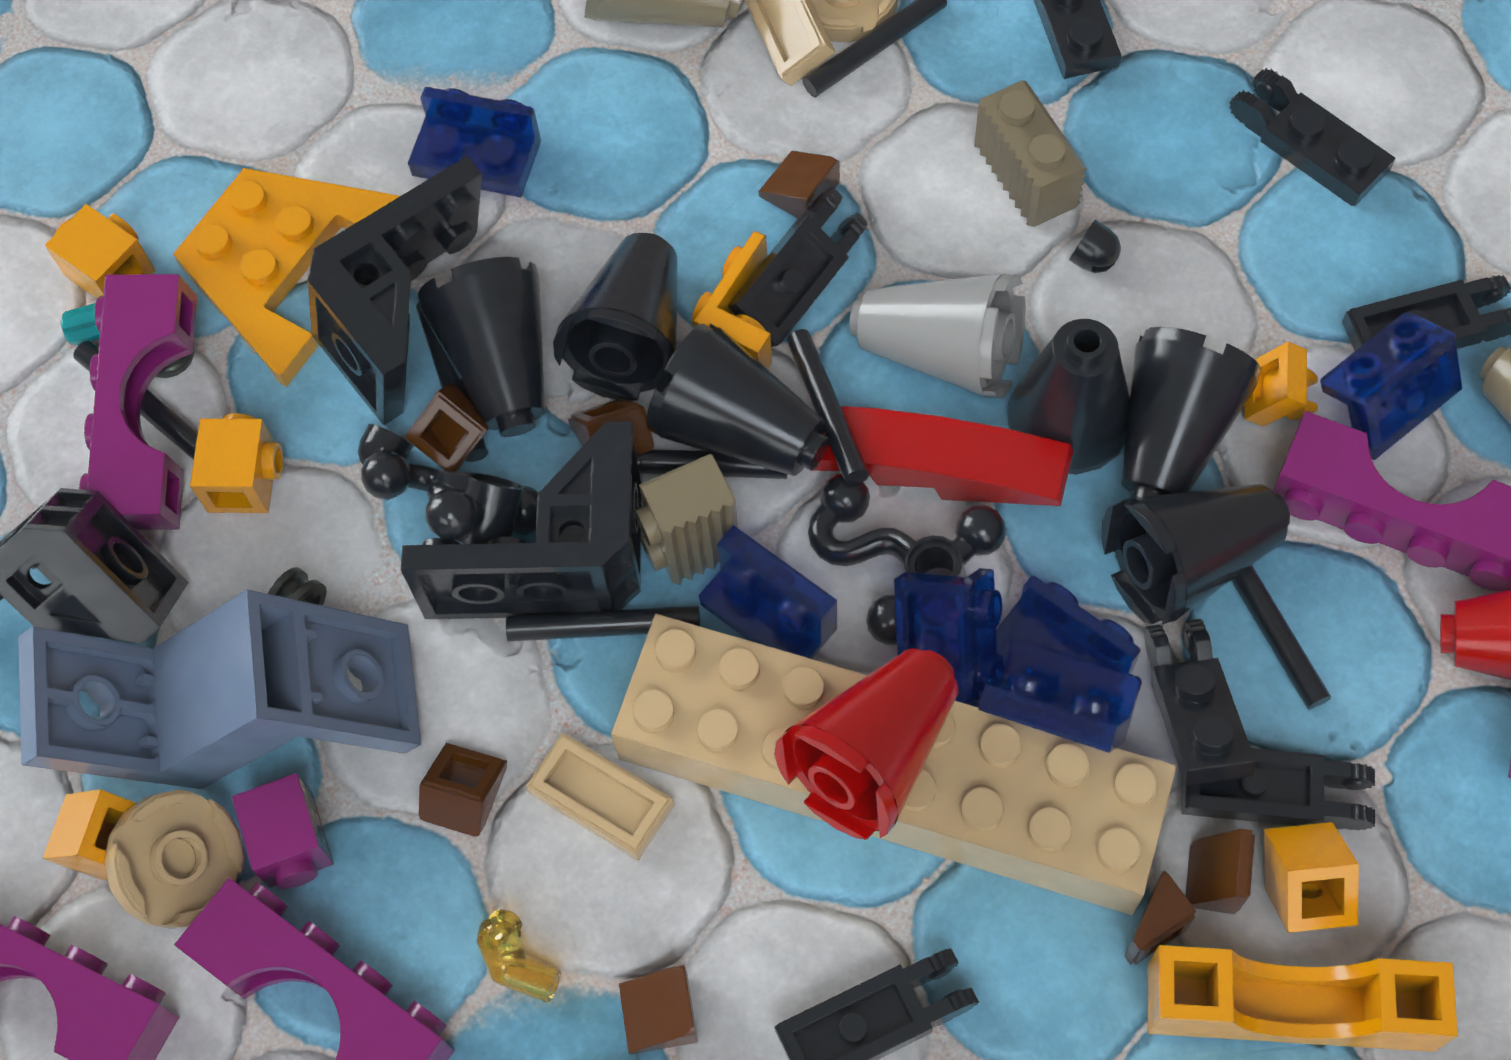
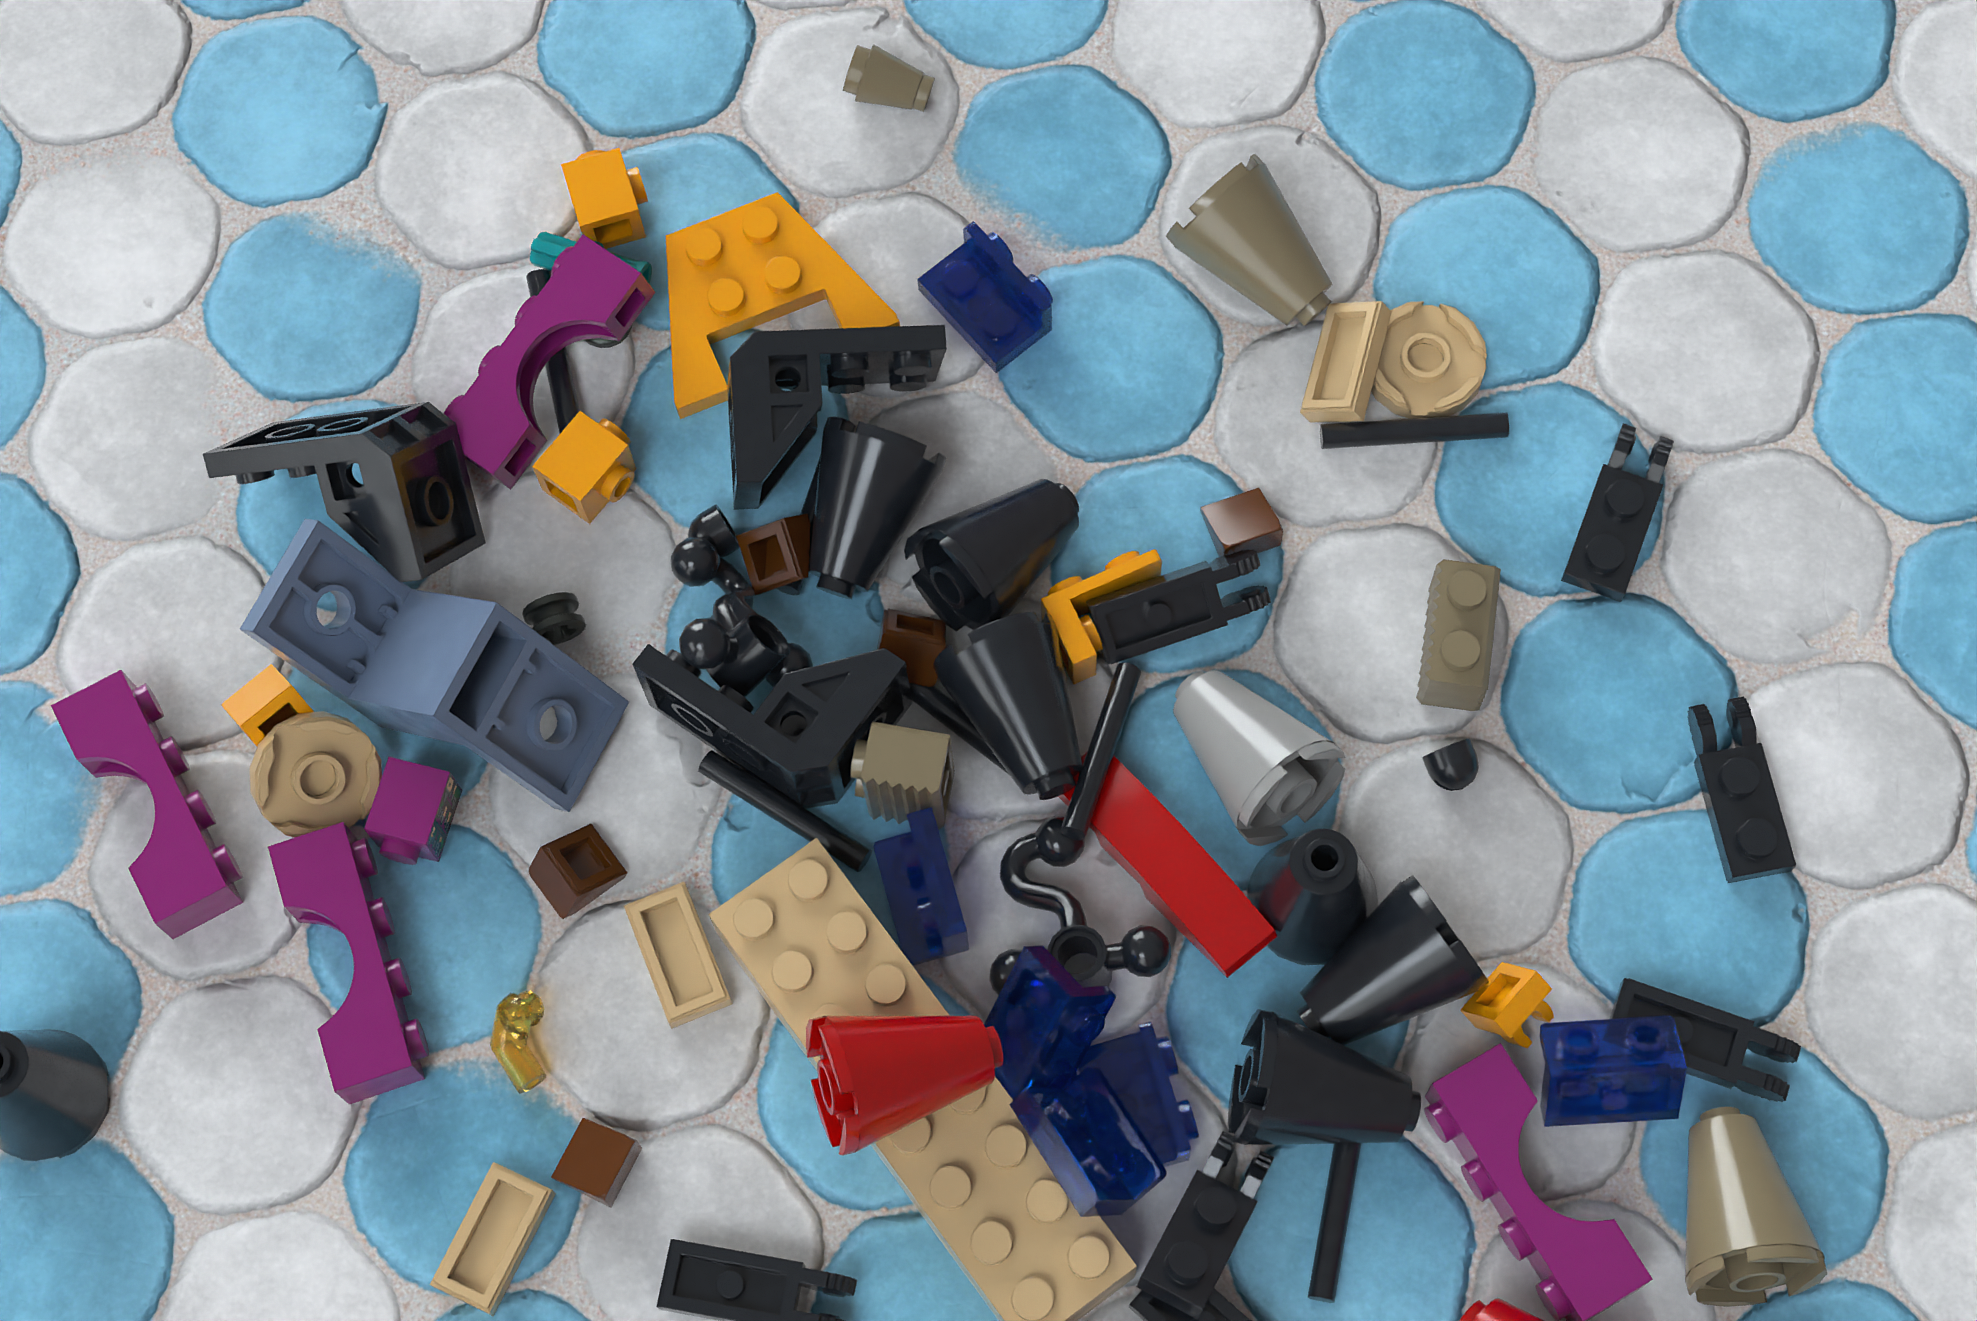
camera: 35 degrees right, 5 degrees up
none -> dark tan cone [843,44,935,112]

